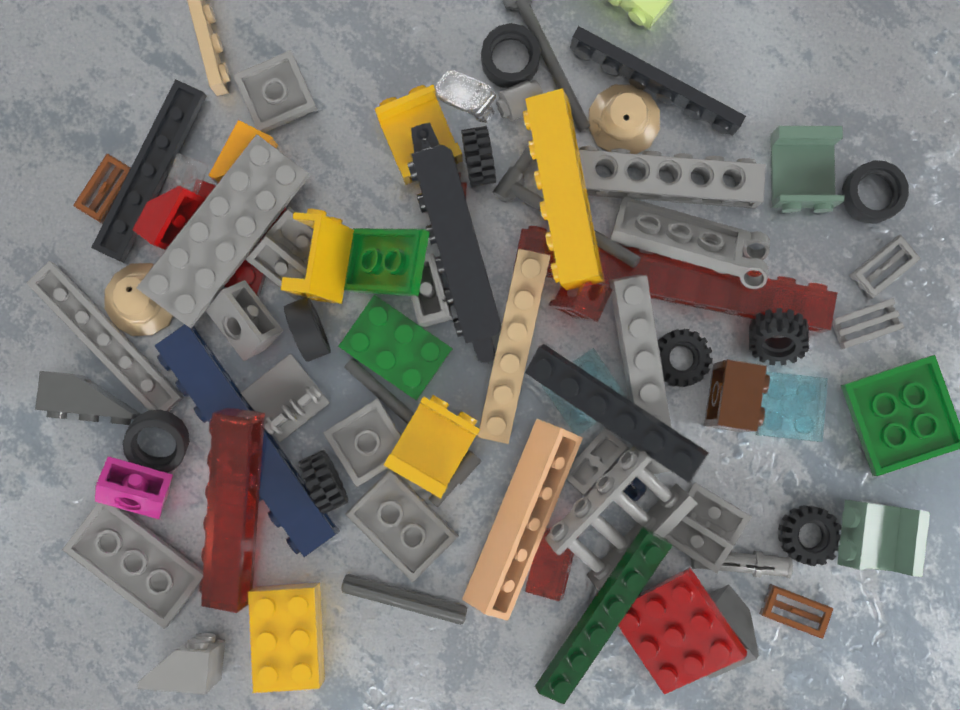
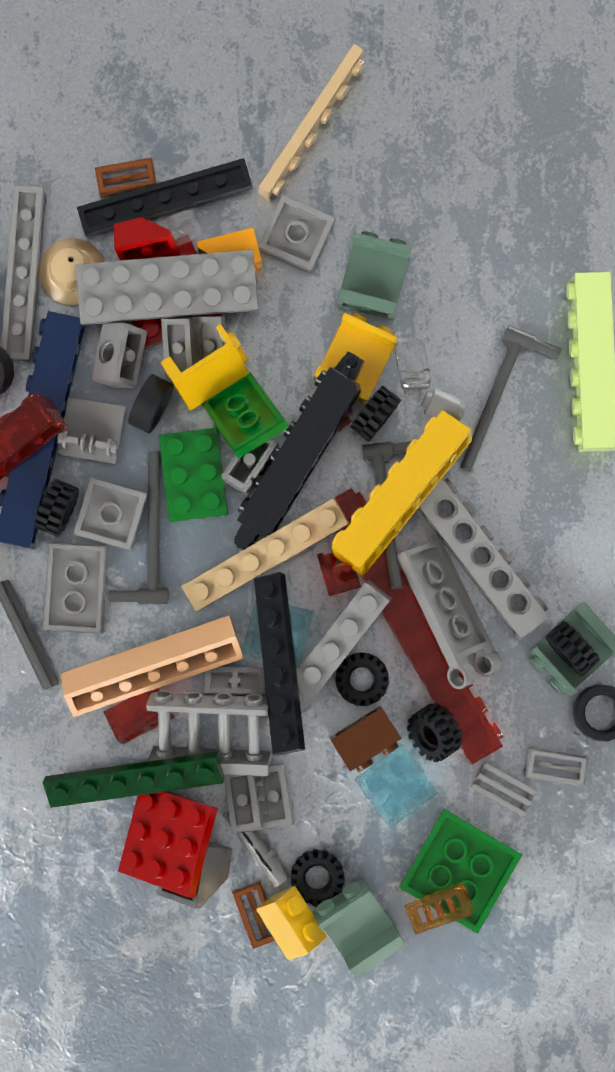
camera: 50 degrees right, 0 degrees up
yellow panel [383,395,481,499] -> none
black tyre [481,23,541,88] -> none
black plate [570,26,746,136] -> none
tan hat [589,84,660,154] -> none
dark blue hinge [623,477,647,501] -> none
none -> yellow brick [256,886,327,960]
none -> sand green panel [337,231,412,320]
none -> clear orange slope [404,882,474,935]
none -> black tyre [545,621,600,677]

